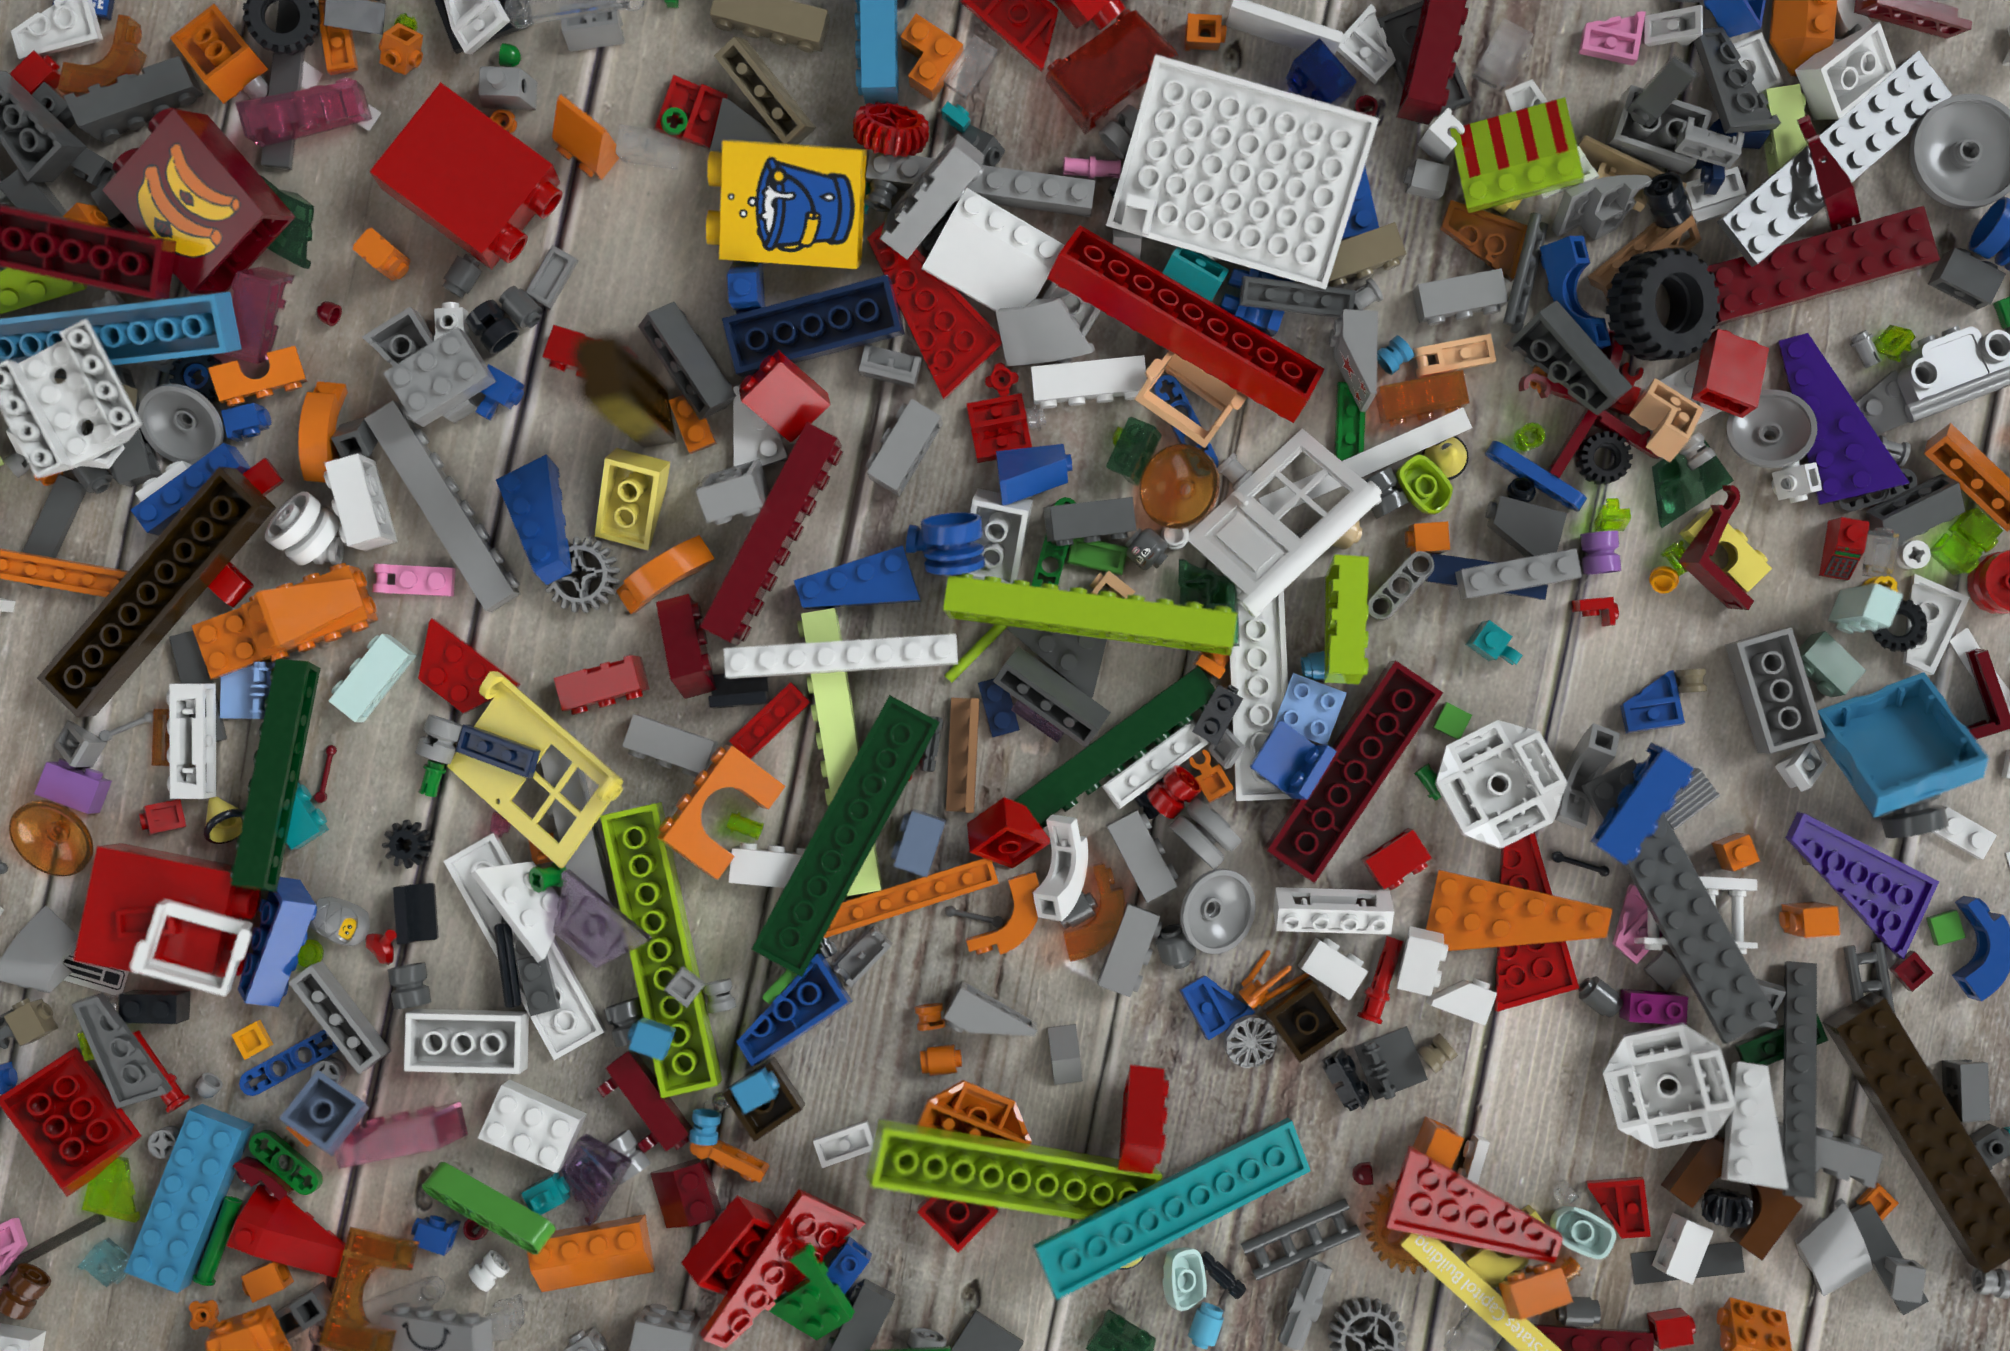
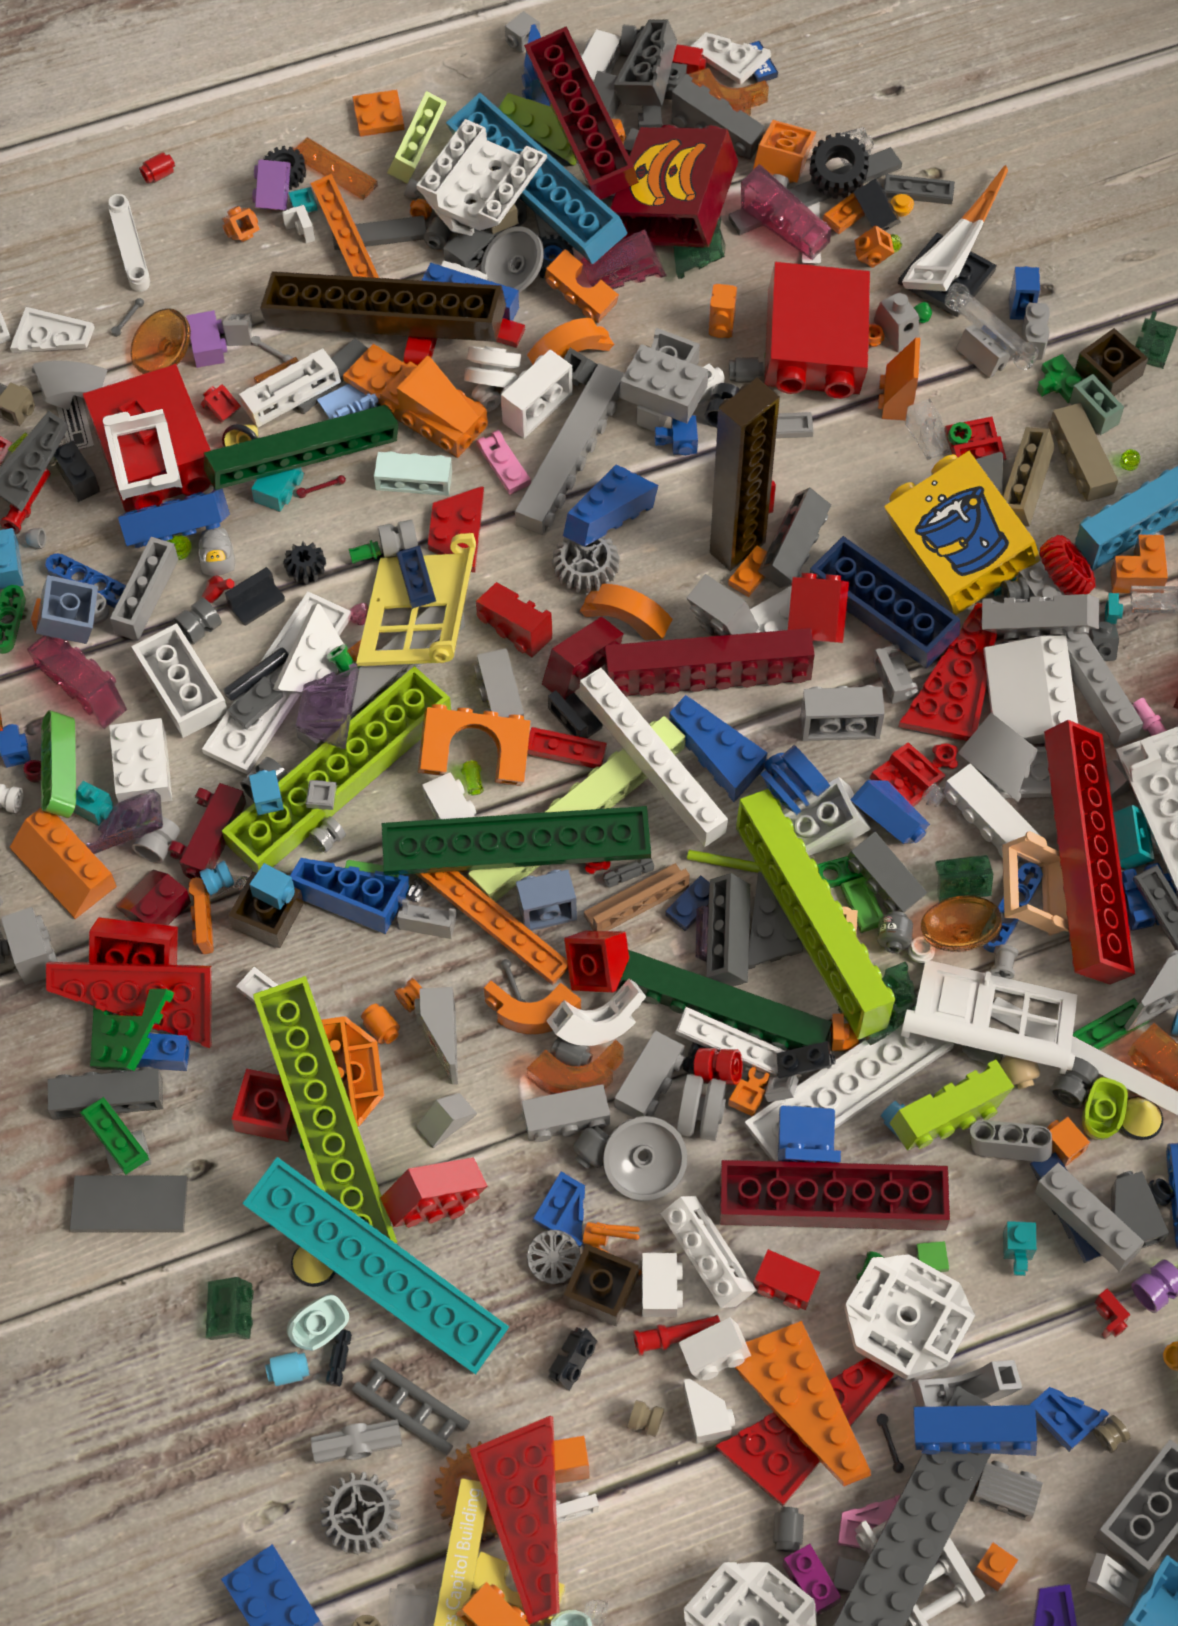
camera: 55 degrees right, 25 degrees down
blue brick [221,403,272,442] -> none
light orange plate [231,1020,274,1060] -> none
dark red hinge [316,301,342,326] -> none
light yellow slope [595,448,670,550] -> none
blue slope [727,260,765,314] -> none
light blue hinge [1273,673,1347,745] -> none
dark red hinge [1352,1162,1374,1186] -> none
dark grey hinge [1354,1026,1428,1100] -> none

